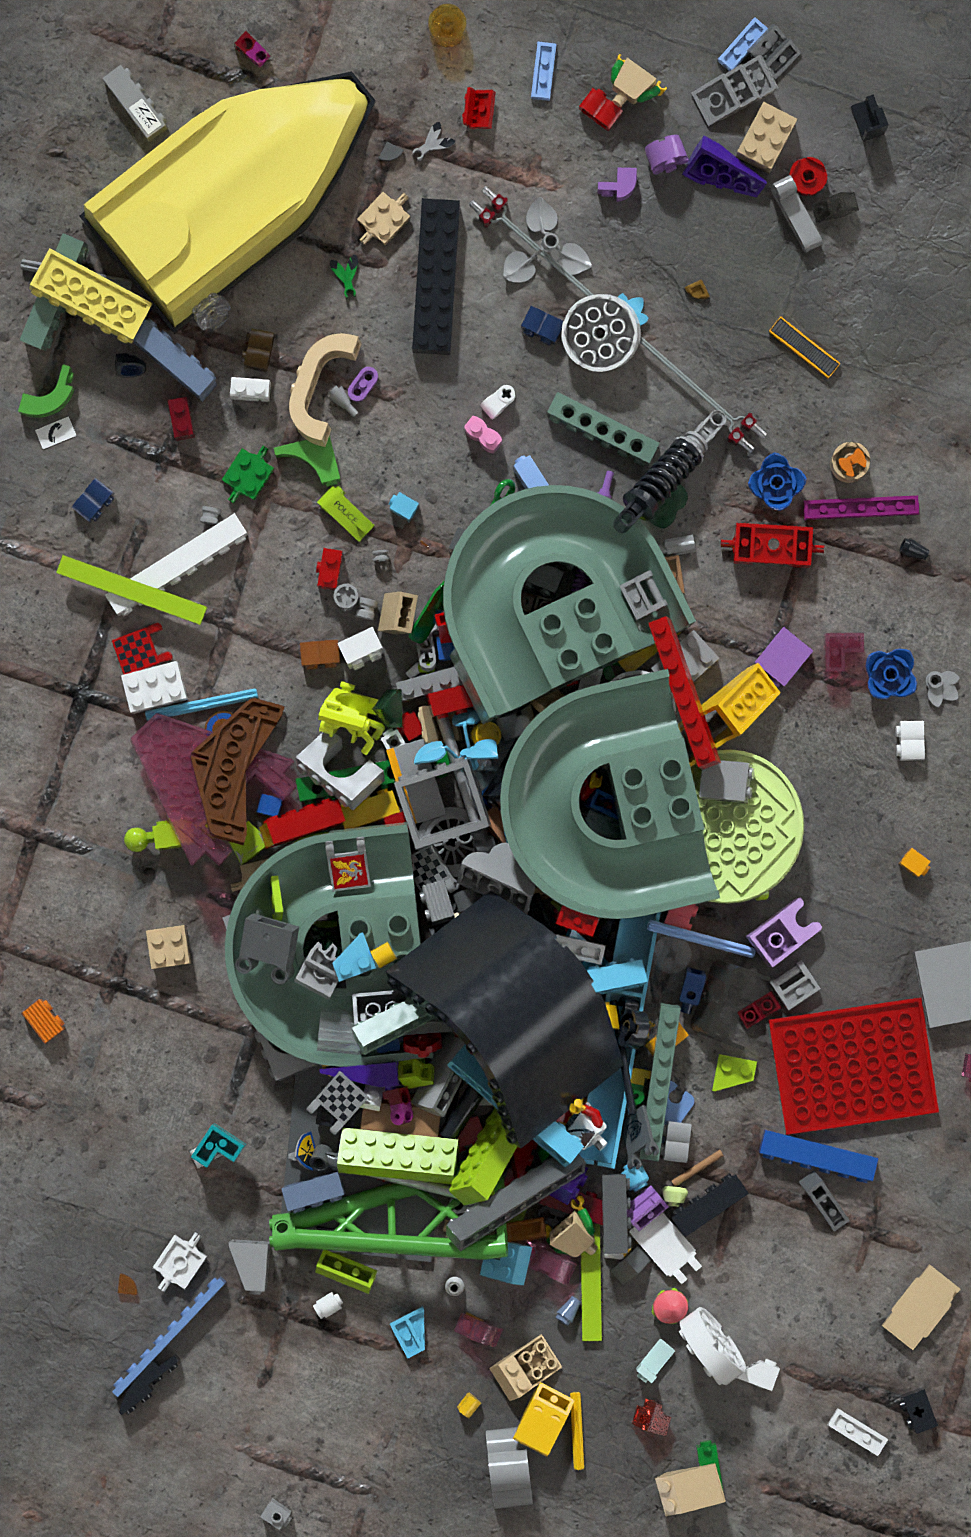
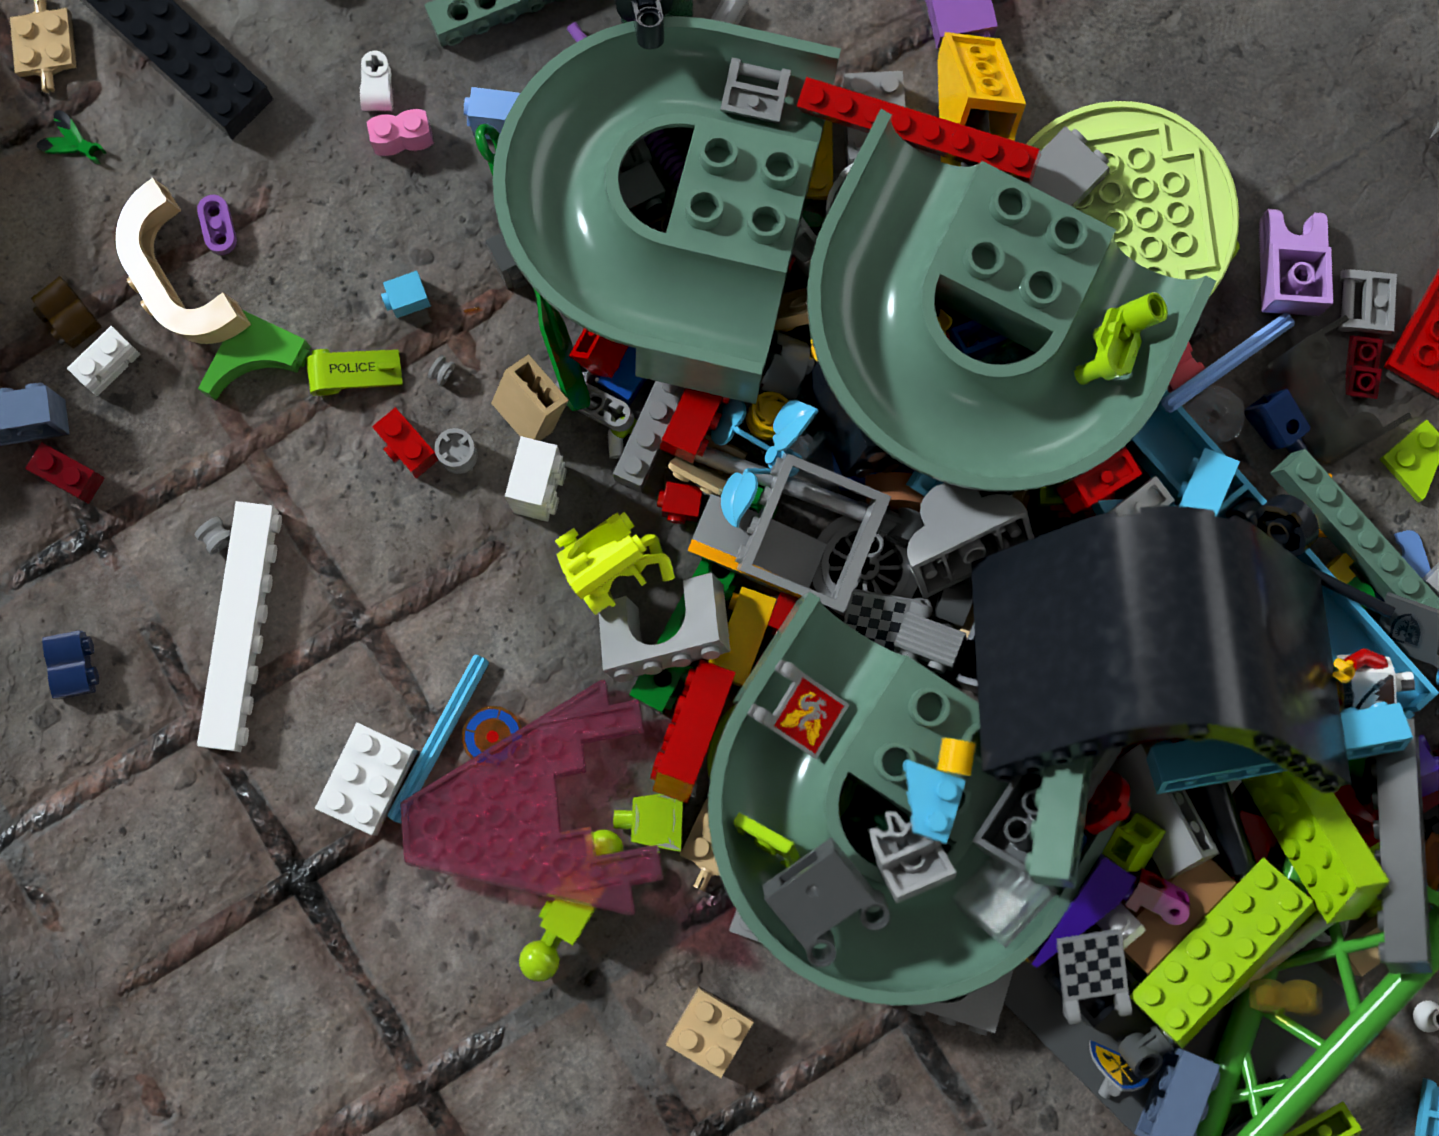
camera: 60 degrees left, 5 degrees down
lime tile [56,555,207,625] -> none
red flag [112,623,173,674] -> none
reddish brown wing [190,698,285,846] -> none
green plate [222,445,275,504] -> none
blue brick [256,794,283,817] -> none
dark orange brick [300,640,341,670] -> none
light grey cone [328,385,358,417] -> none
light grey wheel [355,597,378,620] -> none
clear green slope [372,689,403,728] -> none
white brick [381,728,406,750] -> none
light orange brick [899,848,931,877] -> none
none -> lime piece [1074,292,1168,385]
none -> clear yellow brick [1249,979,1322,1016]

